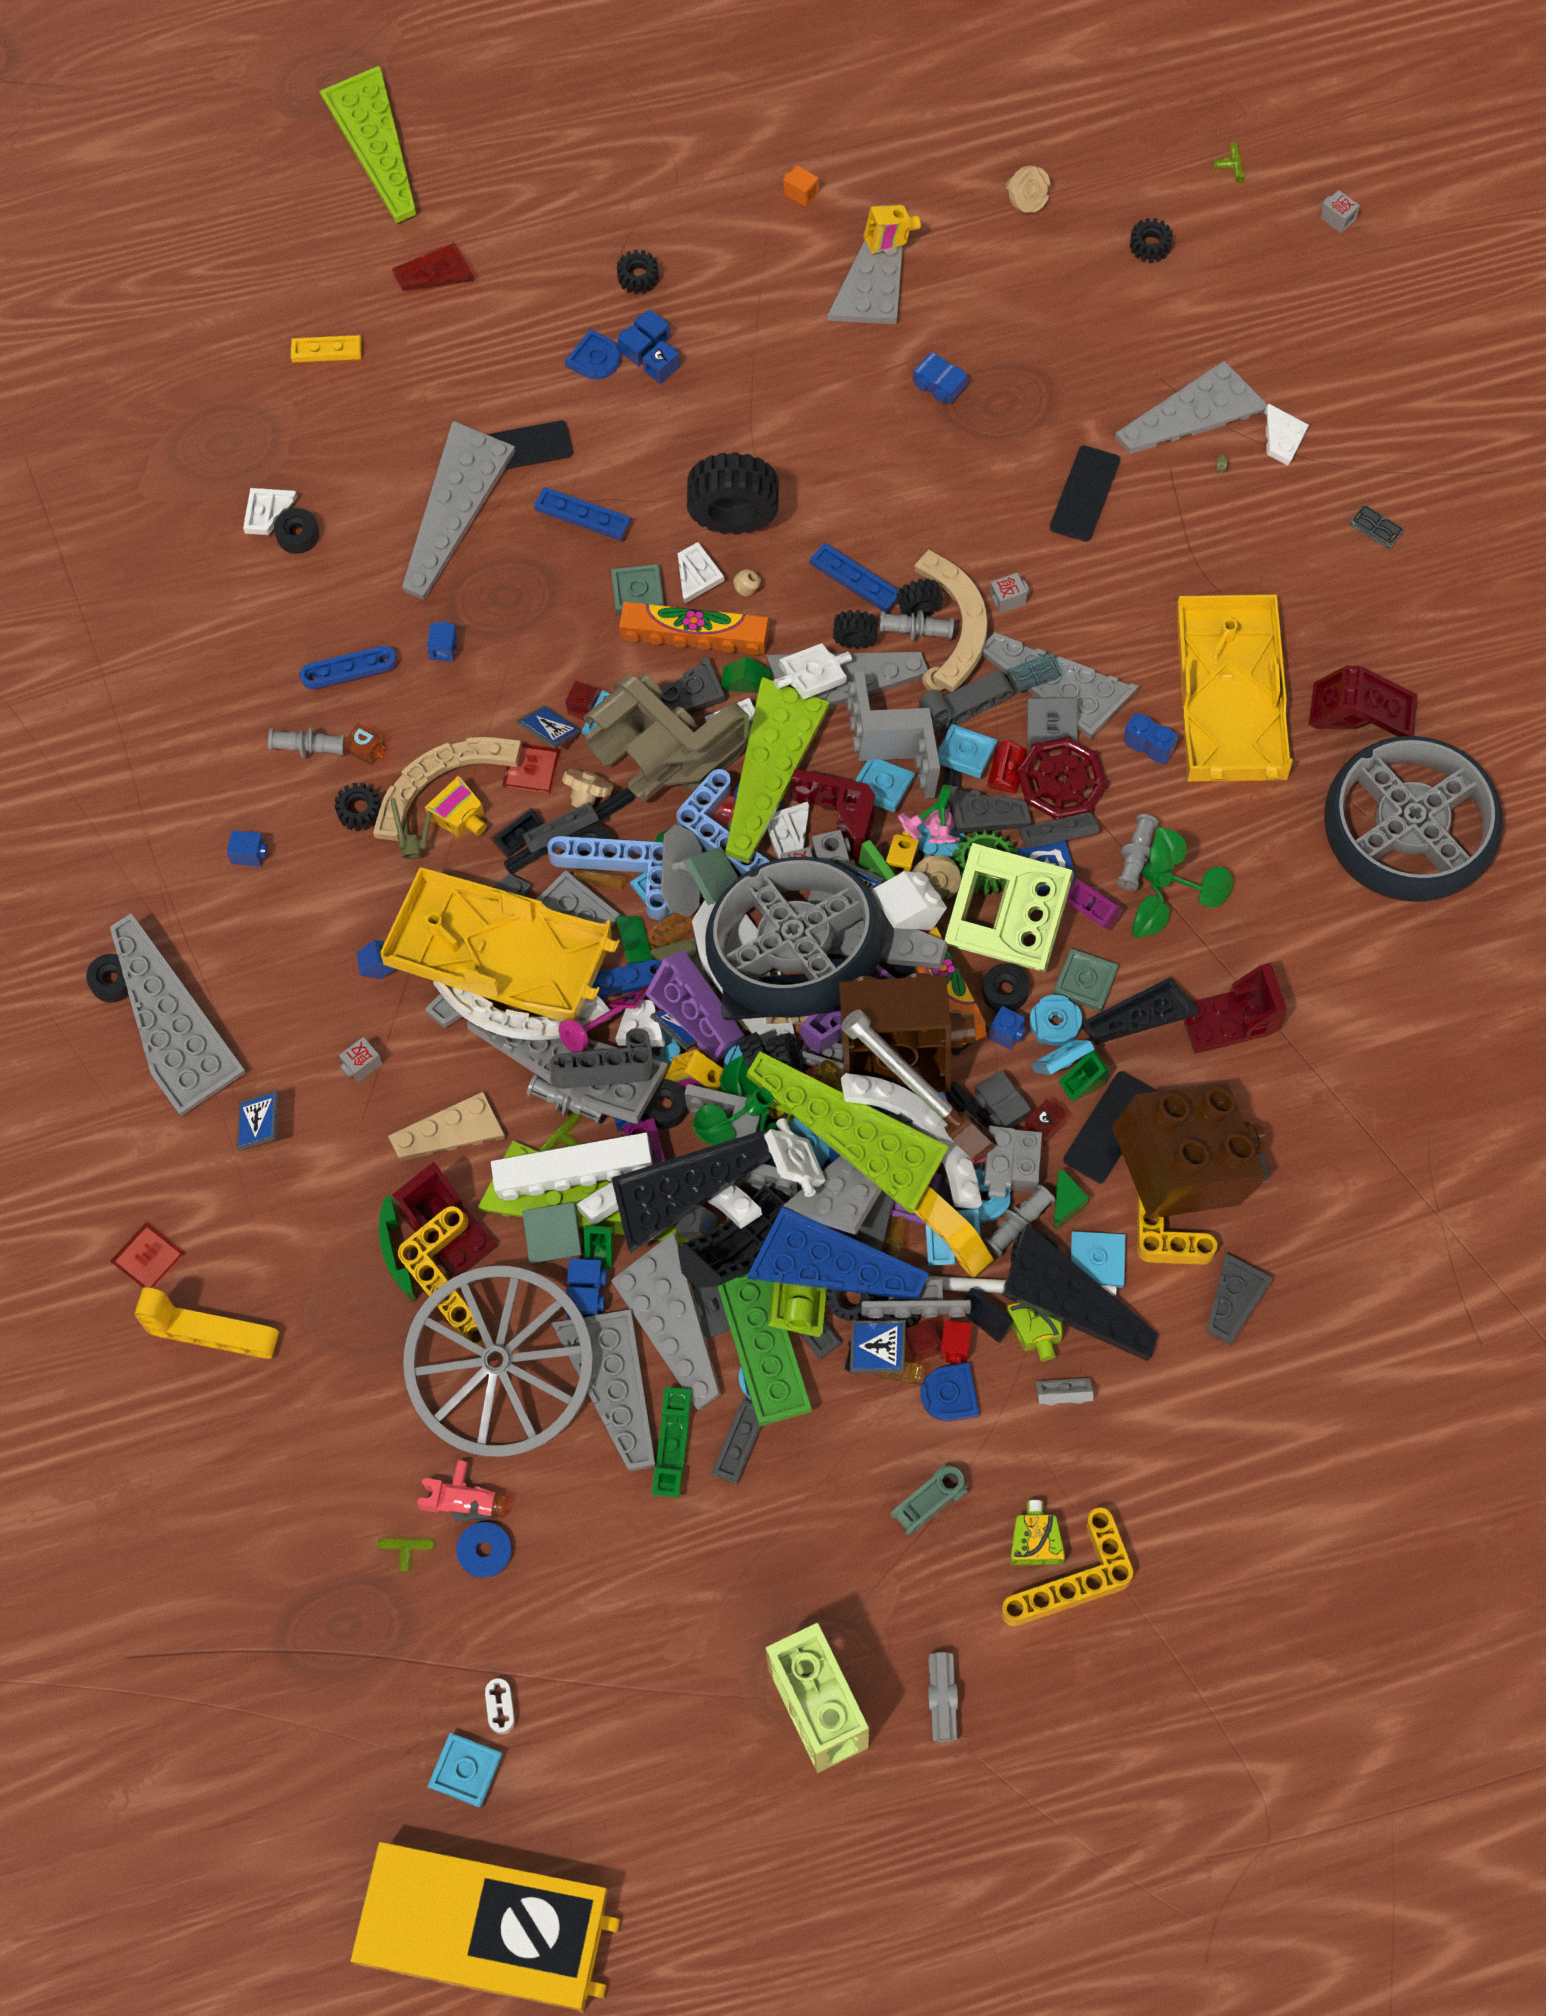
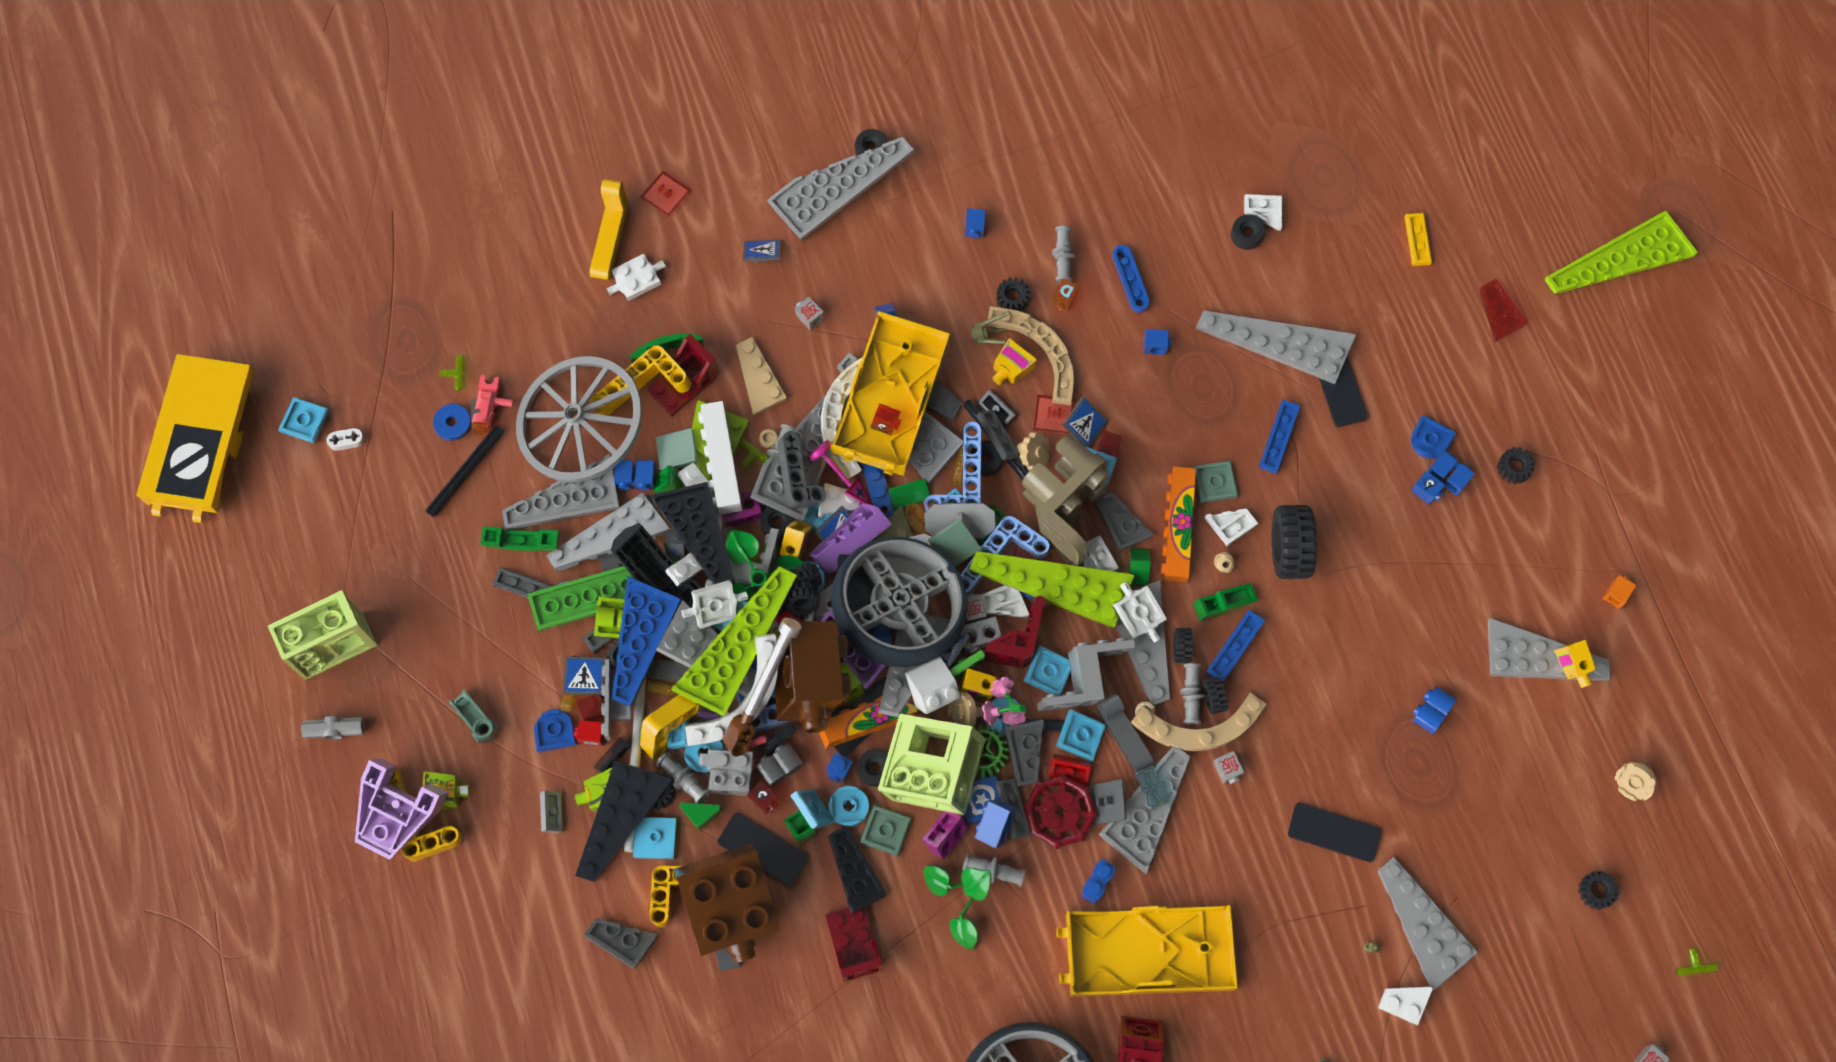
camera: 85 degrees right, 5 degrees up
none -> lavender wedge [355,757,449,860]
none -> black axle [425,425,504,517]
none -> white plate [607,254,666,301]
none -> tan tile [759,429,778,449]
none -> clear red brick [870,403,902,436]
none -> brick [975,799,1017,848]
none -> green slope [1193,583,1258,621]

